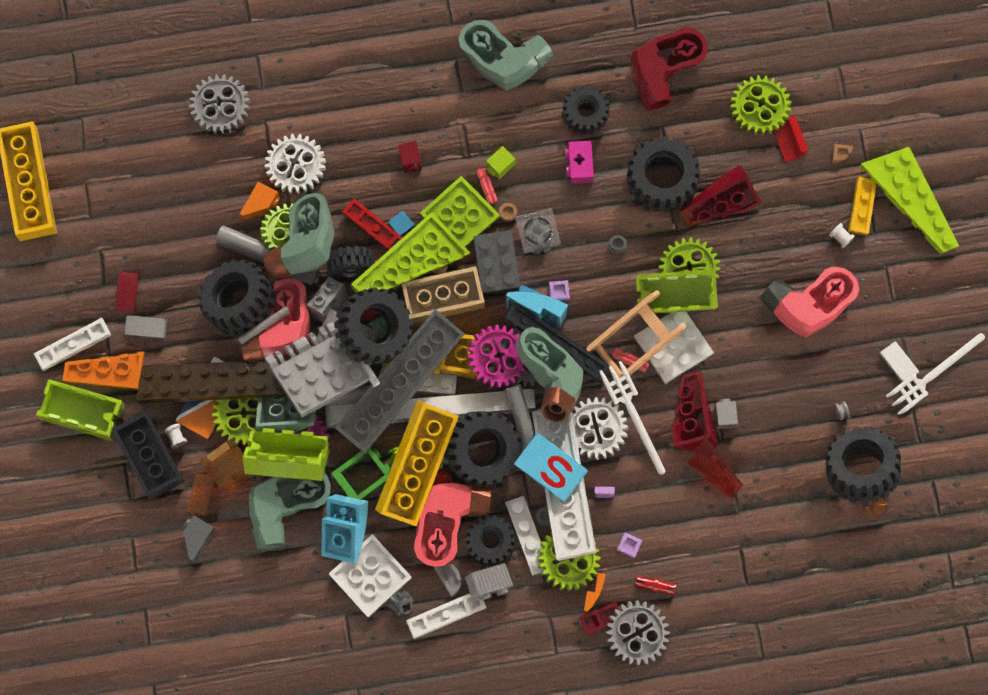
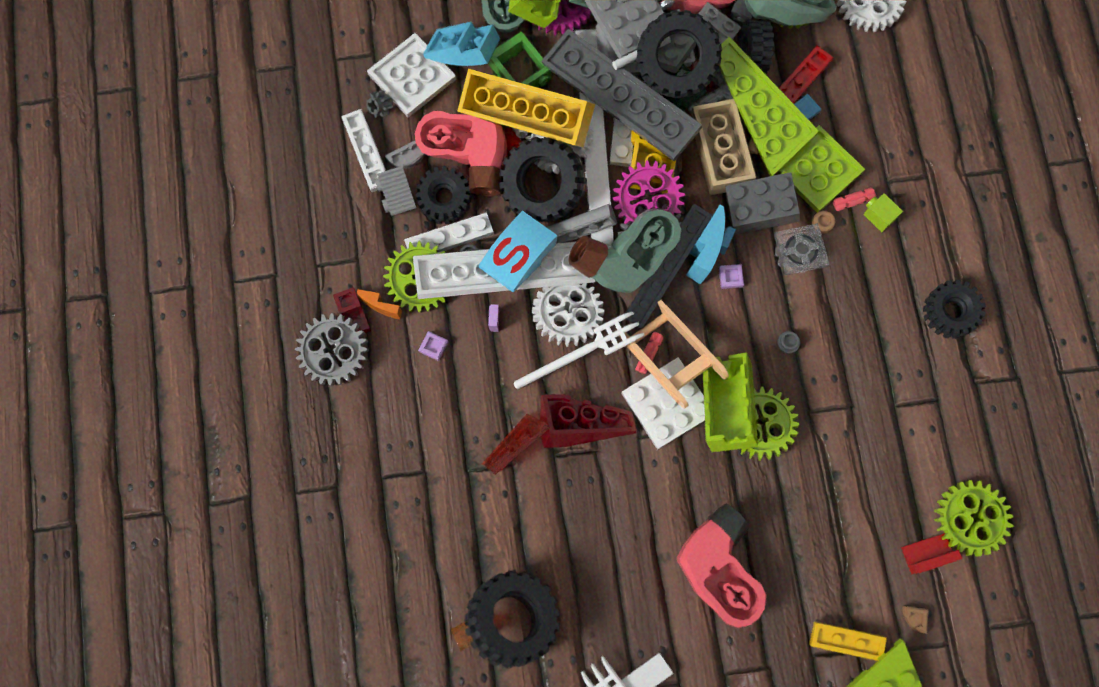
camera: 90 degrees right, 0 degrees up
dark red brick [398,141,422,172] -> none
sand green piece [458,20,553,90] -> none
dark pink brick [565,141,594,184] -> none
black tyre [627,136,700,212] -> none
dark red piece [630,27,708,111] -> none
red pin [635,575,676,596] -> none
dark red wedge [679,165,762,226] -> none
light grey brick [715,399,738,429] -> none
white bush [829,223,855,248] -> none
light grey bush [834,401,850,421] -> none

